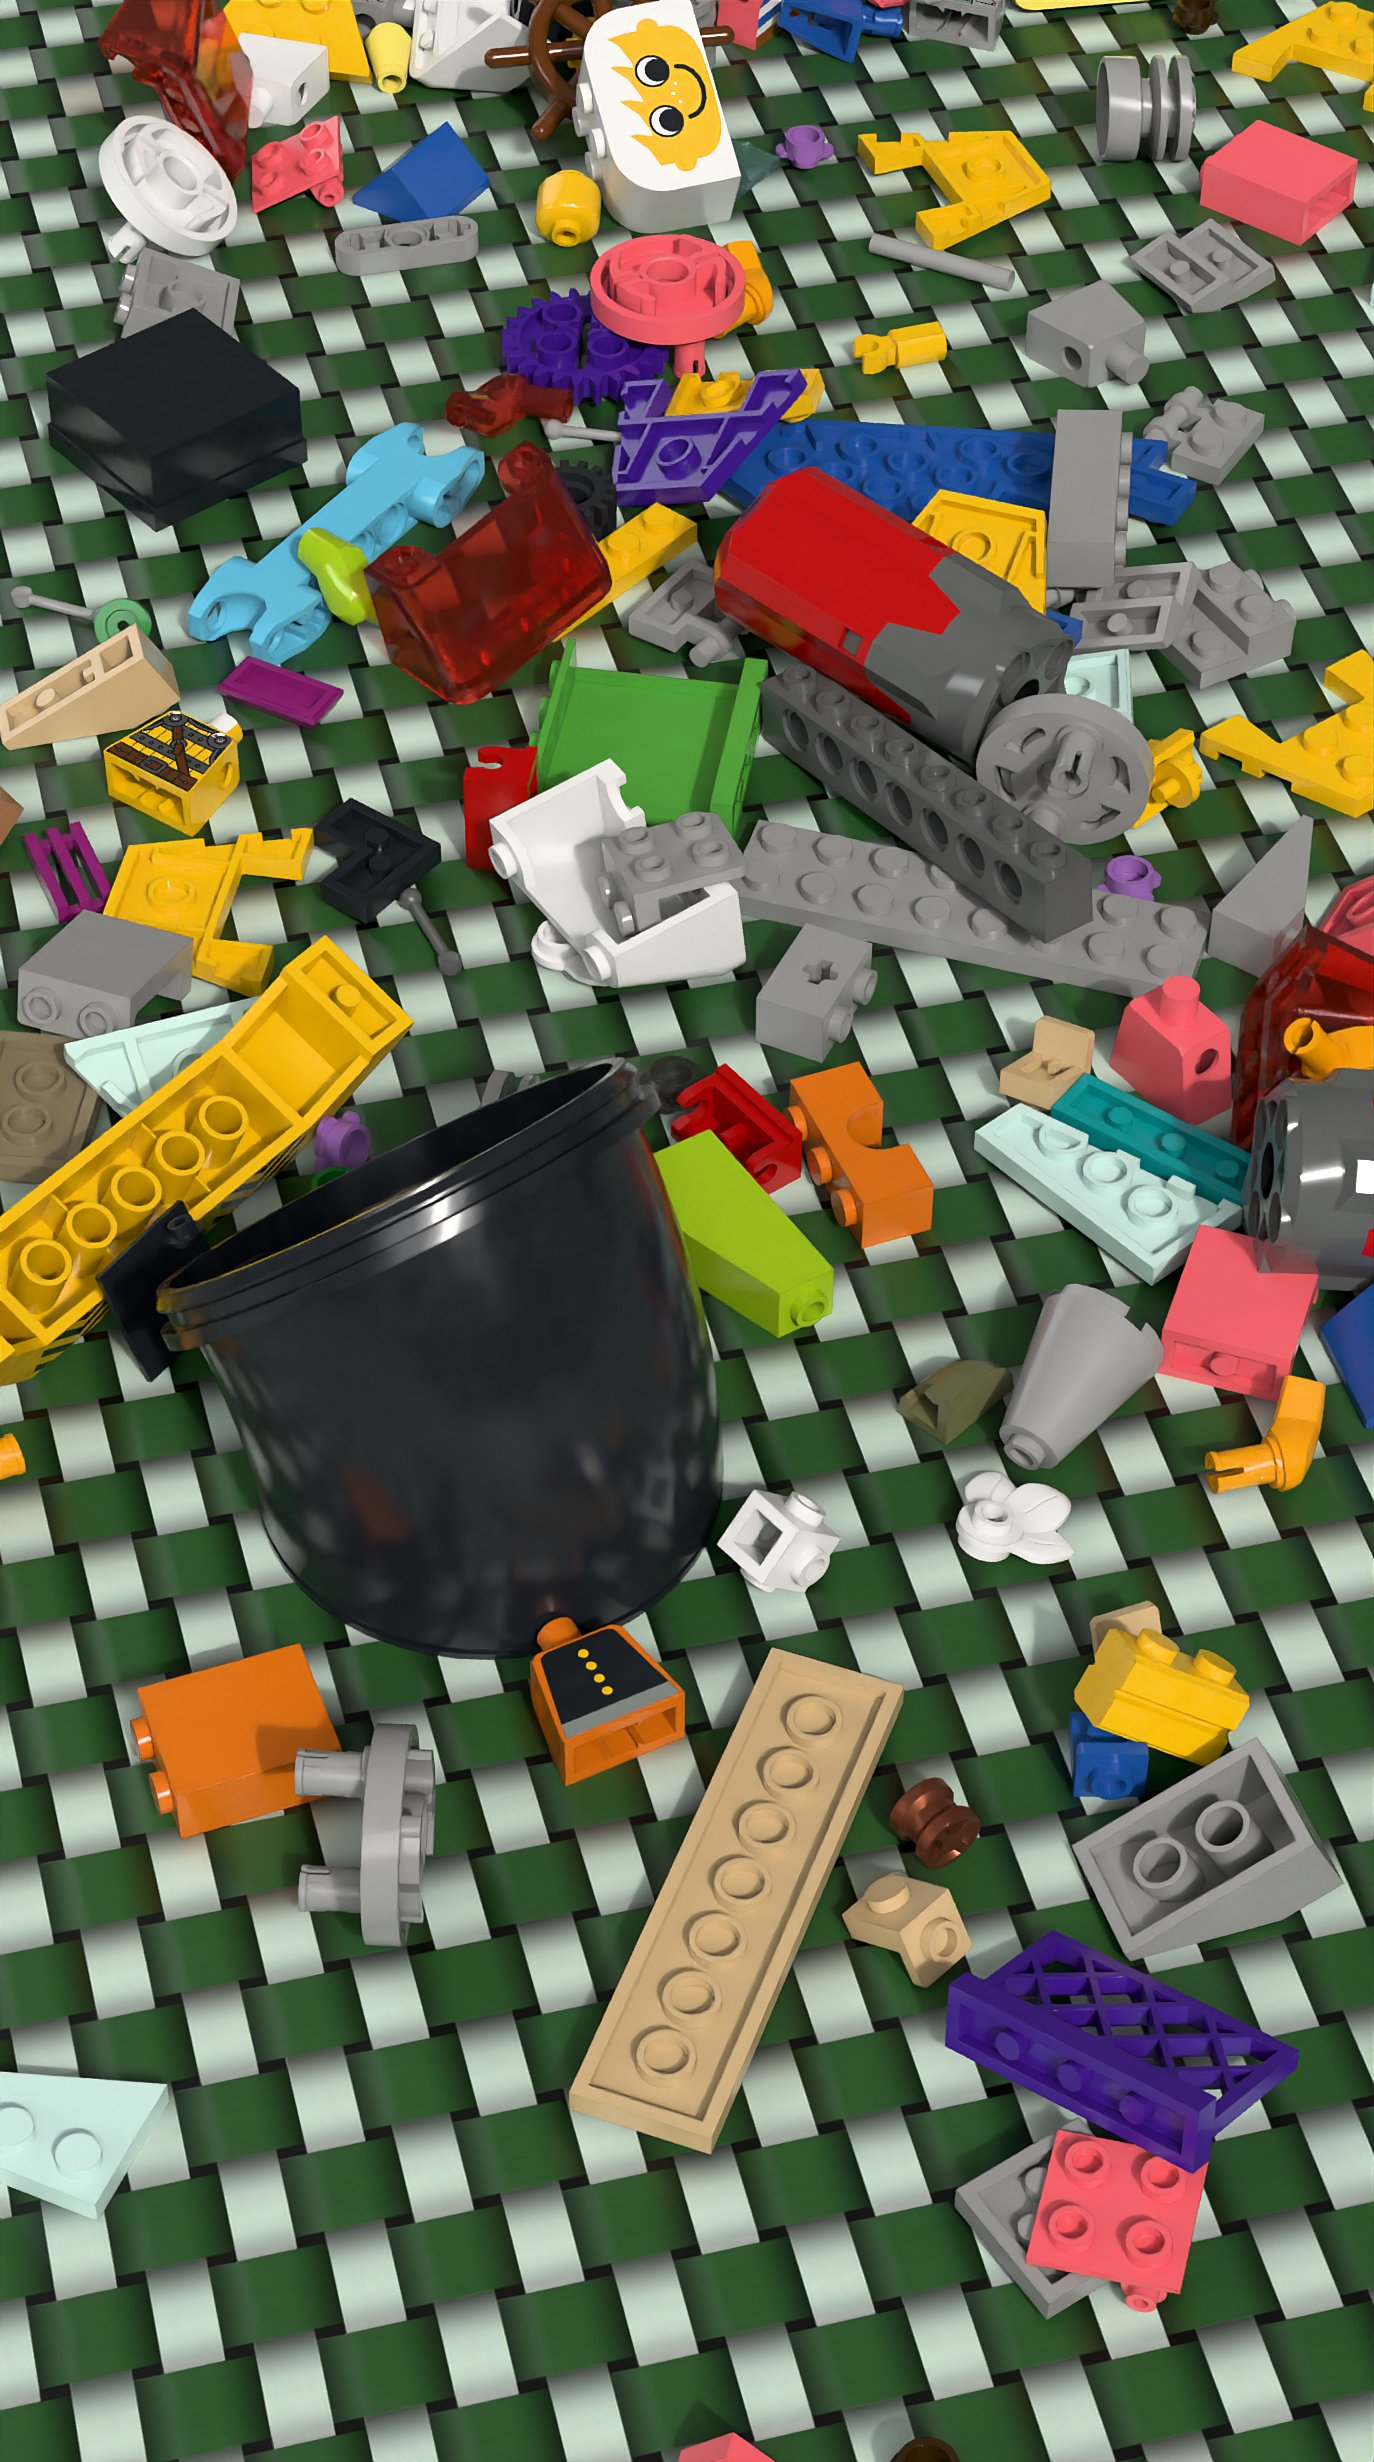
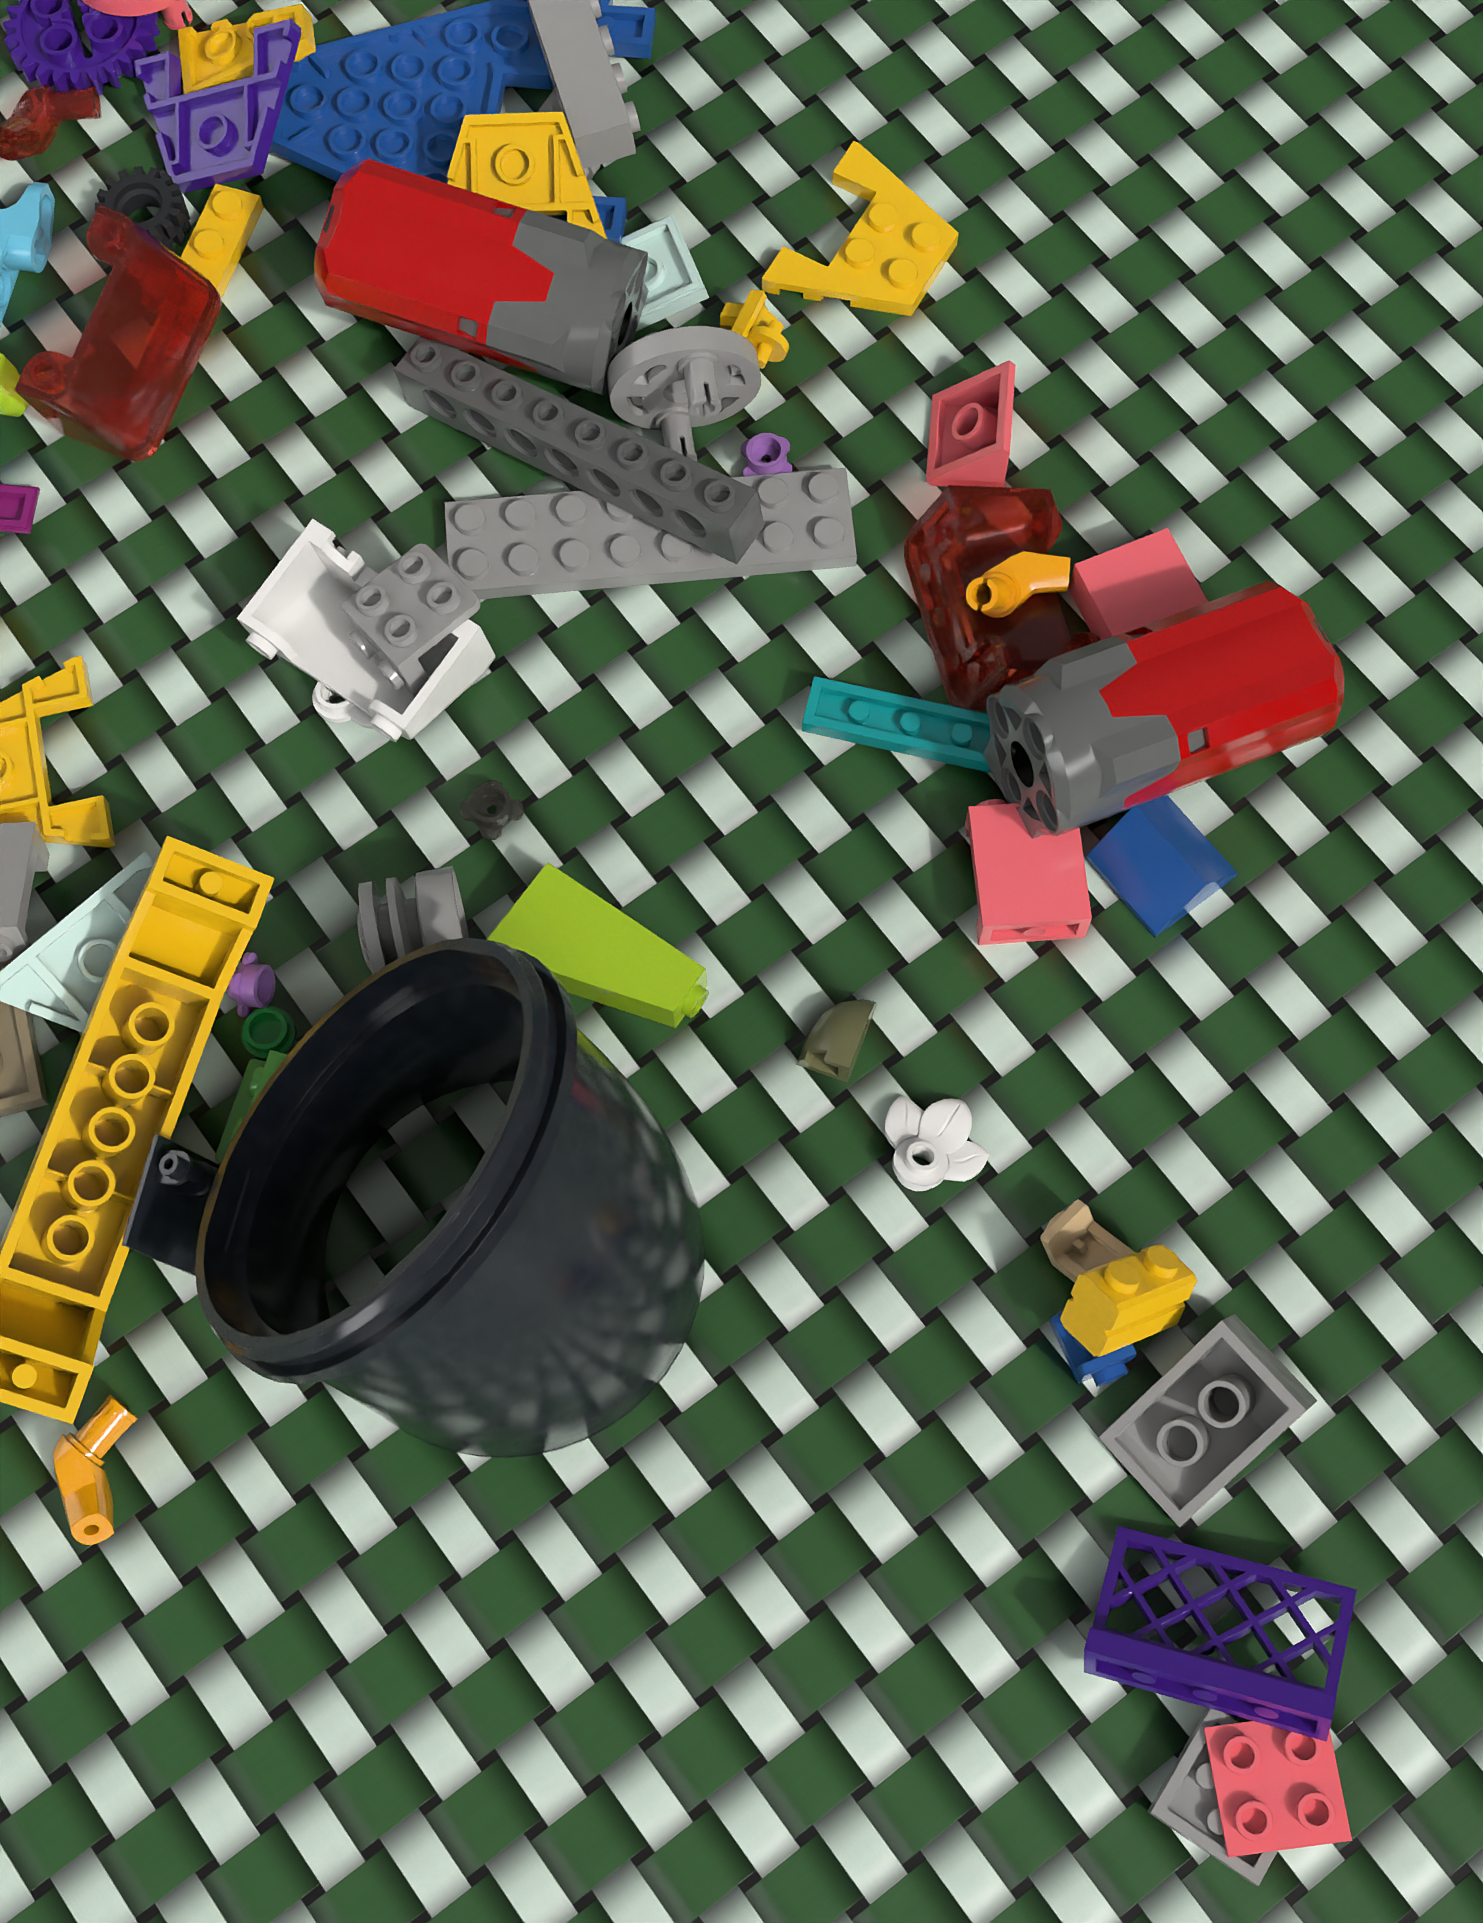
camera: 20 degrees left, 25 degrees up
orange brick [130,1643,342,1839] -> none
light grey piece [295,1723,436,1947] -> none
black plate [313,797,442,924] -> none
dark grey hinge [399,888,462,976] -> none
red hinge [463,746,539,871] -> none
bright green panel [529,638,768,840] -> none
torso [530,1617,685,1787] -> none
light grey hinge [544,419,622,443] -> none
tan plate [569,1647,904,2155] -> none
light grey plate [629,559,749,668] -> none
red hinge [671,1063,802,1195] -> none
white brick [717,1489,841,1593] -> none
light grey brick [755,923,878,1063] -> none
orange arch [783,1061,934,1249] -> none
tan bracket [842,1872,972,1988] -> none
copper wheel [889,1777,981,1870] -> none
light aqua wing [974,1103,1243,1286] -> none
tan bracket [998,1015,1095,1111] -> none
light grey cone [999,1284,1164,1470] -> none
light grey slope [1070,561,1201,655] -> none
coral torso [1109,975,1232,1126] -> none
light grey plate [1157,561,1296,690] -> none
light orange arm [1205,1375,1326,1495] -> none
light grey slope [1208,814,1314,982] -> none

